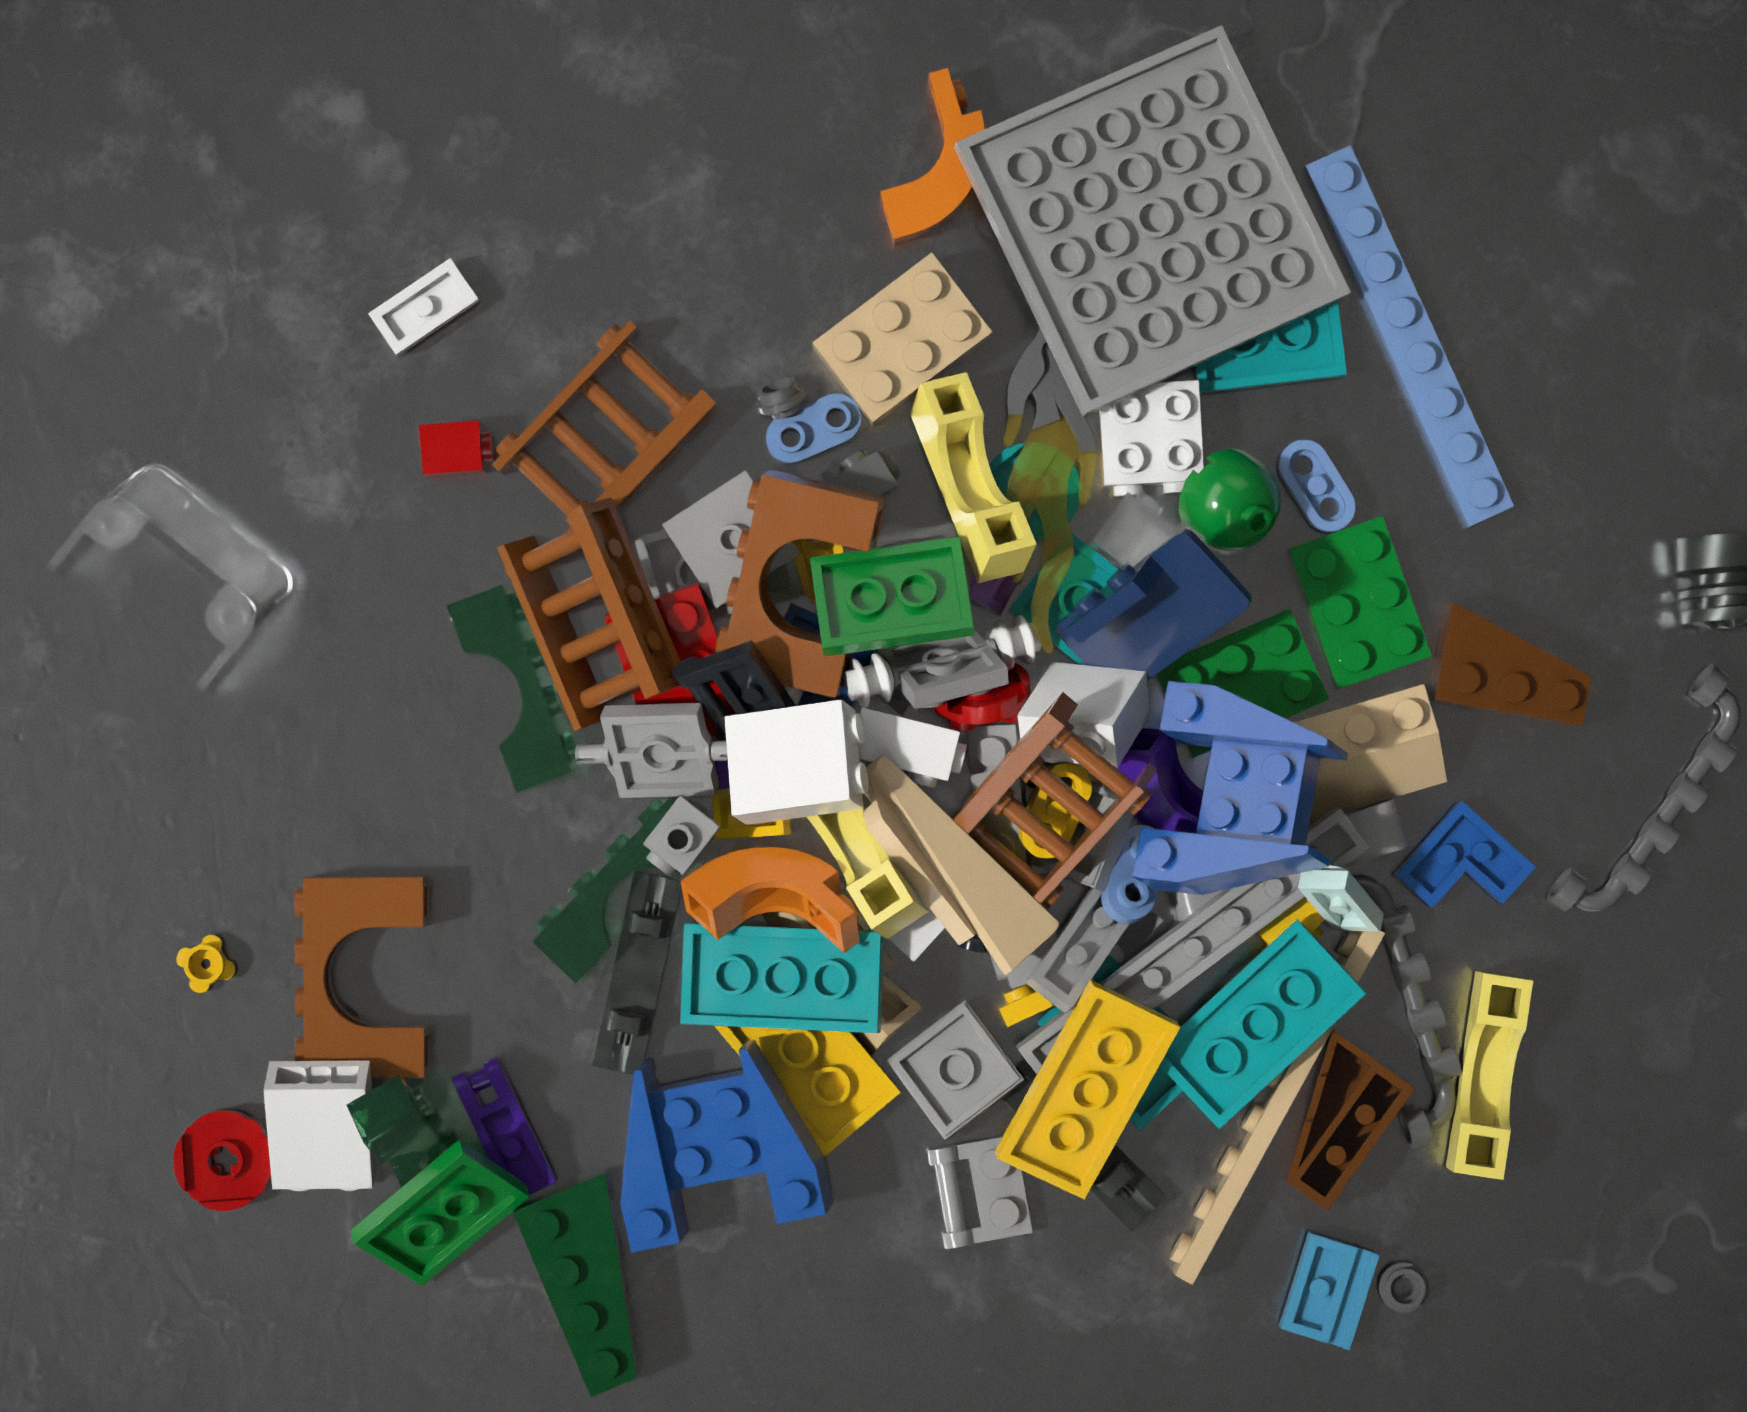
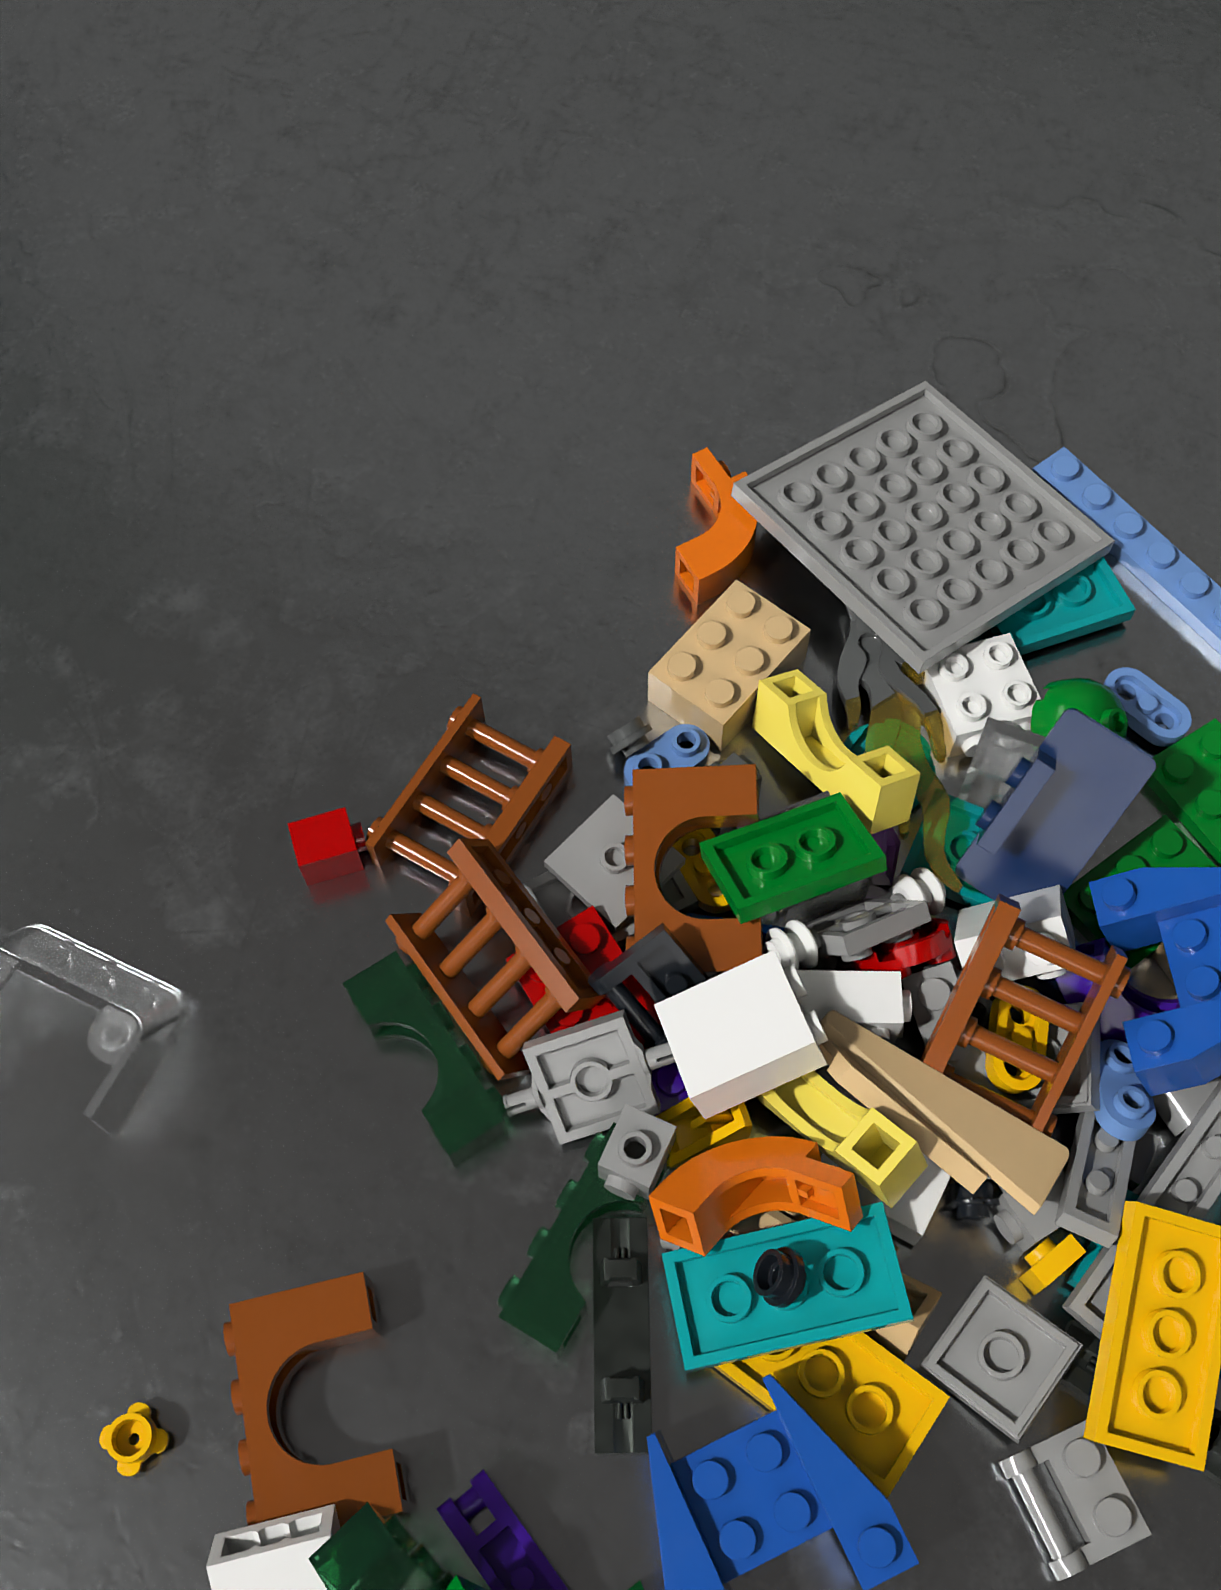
camera: 10 degrees left, 25 degrees down
white plate [368,258,480,356] -> none
none -> black plate [753,1247,806,1308]

